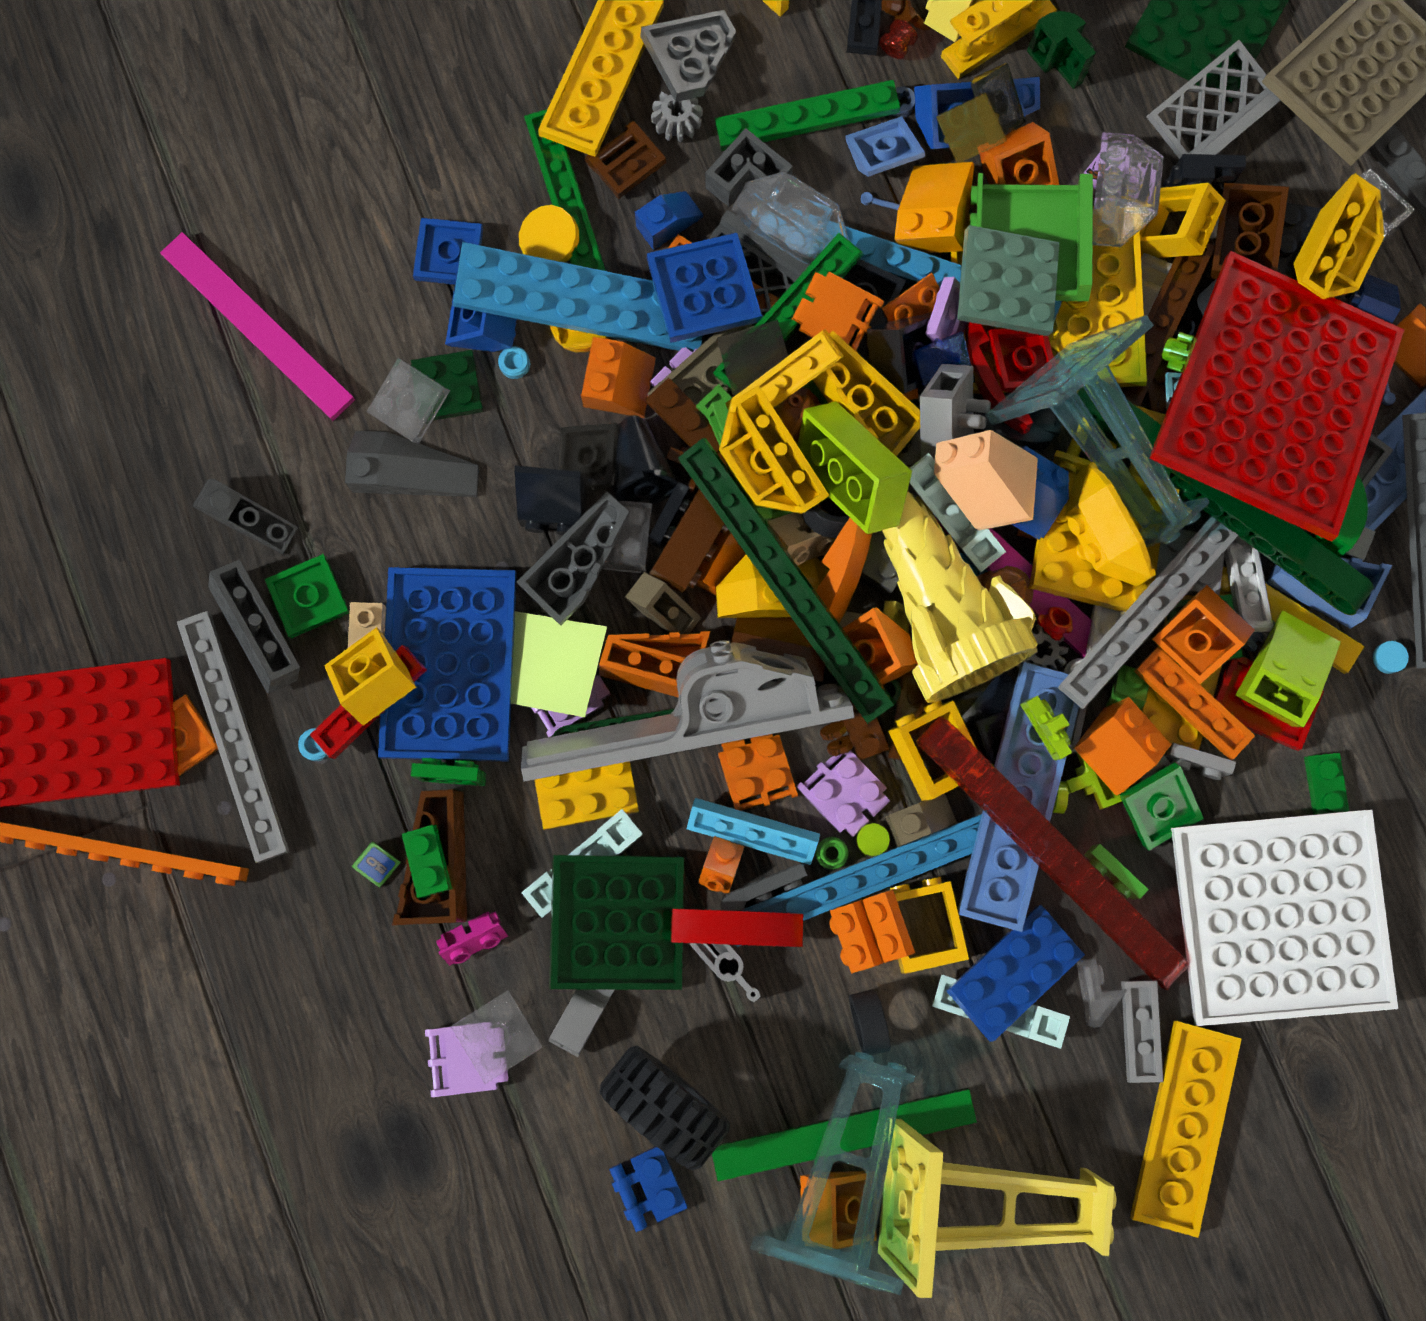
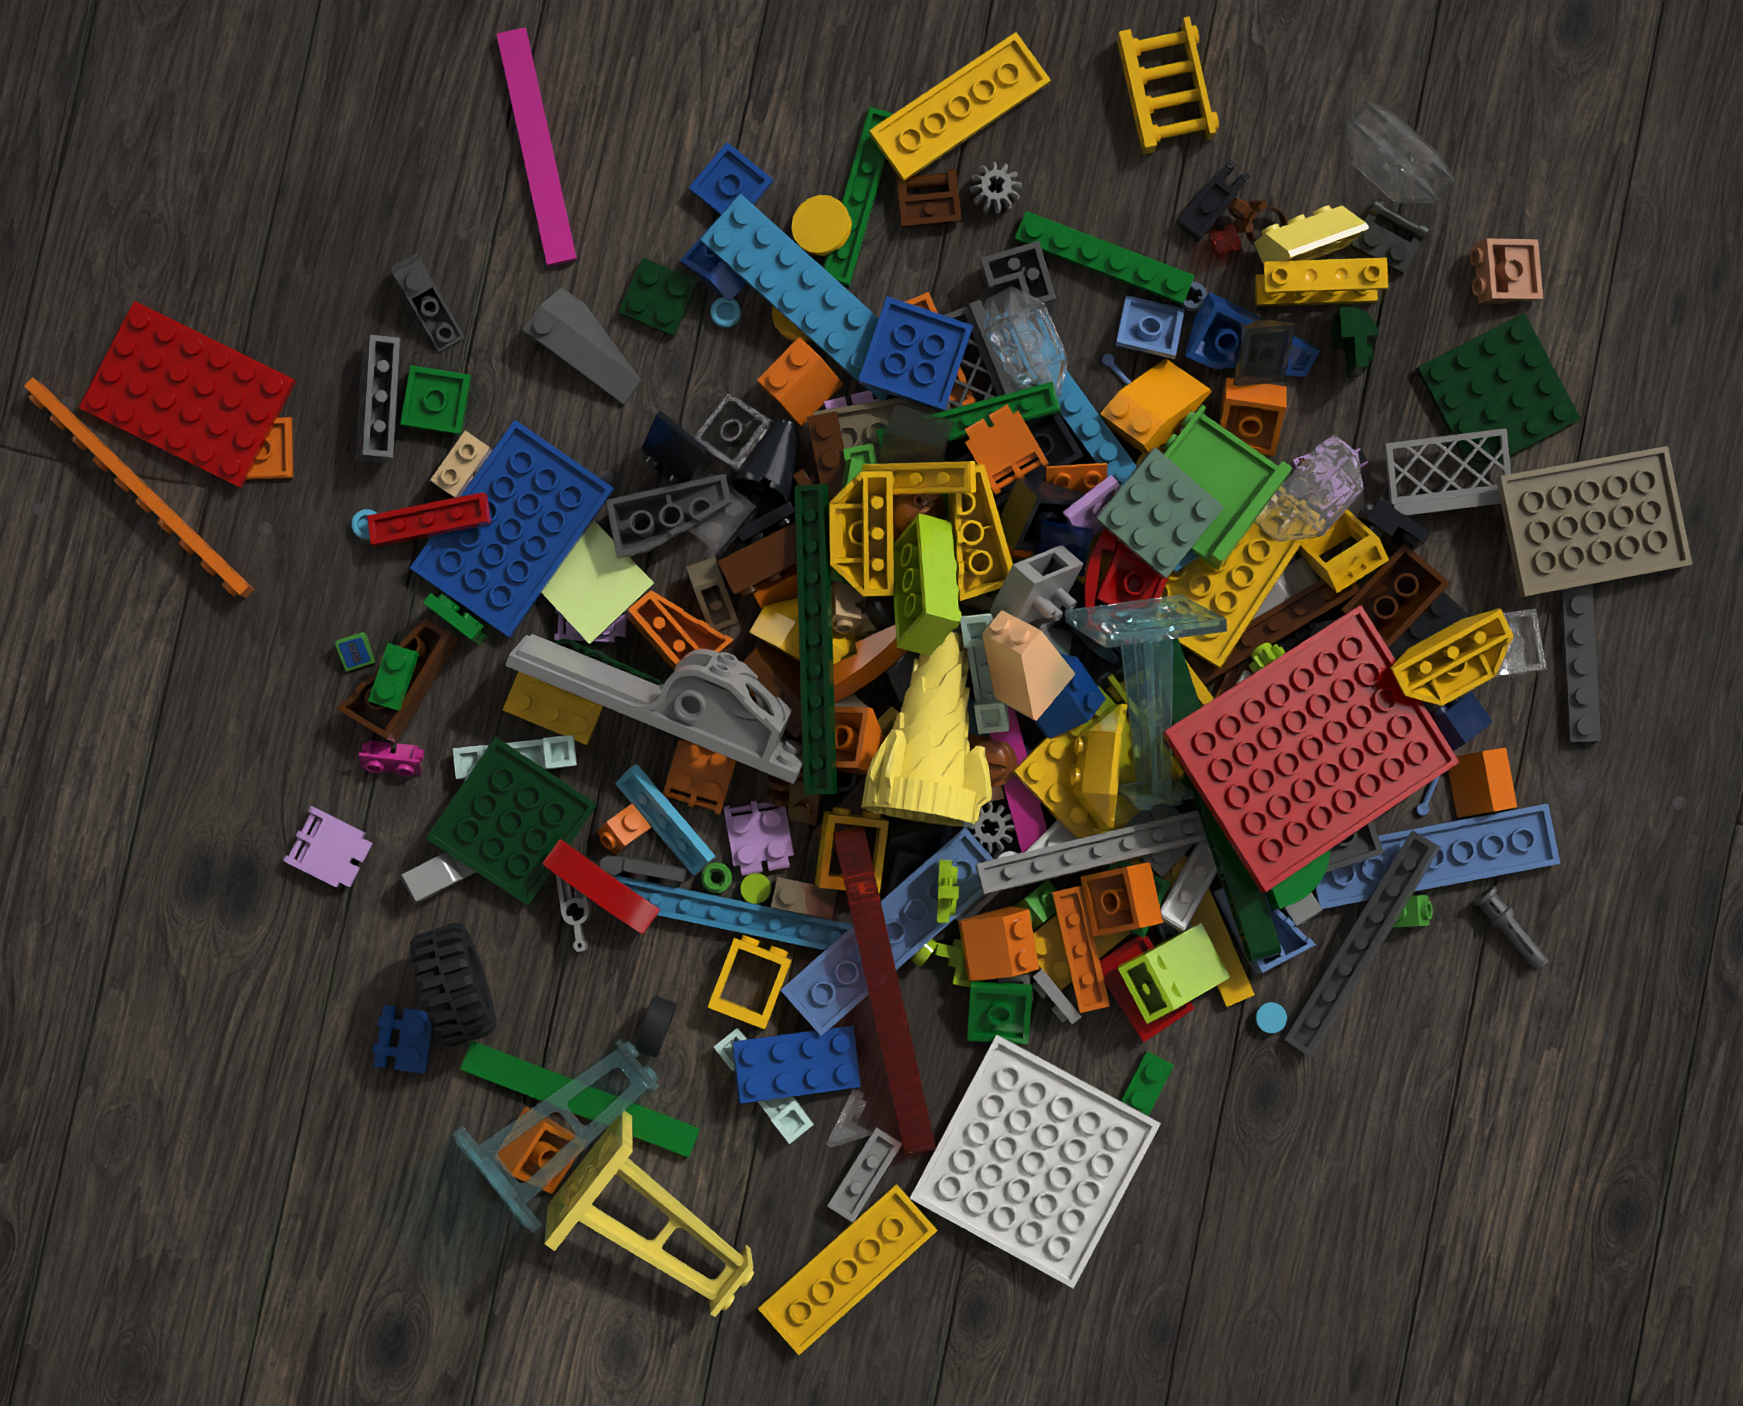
camera: 35 degrees right, 5 degrees up
light grey plate [177,611,289,863] -> none
yellow slope [324,627,416,726] -> none
clear plate [367,358,450,445] -> none
clear plate [450,990,543,1084] -> none
blue slope [635,191,703,250] -> none
dark grey plate [640,10,736,102] -> none
orange plate [830,889,915,974] -> none
clear yellow piece [936,93,1007,163] -> none
red plate [1037,607,1073,641] -> none
bright green plate [1084,844,1149,900] -> none

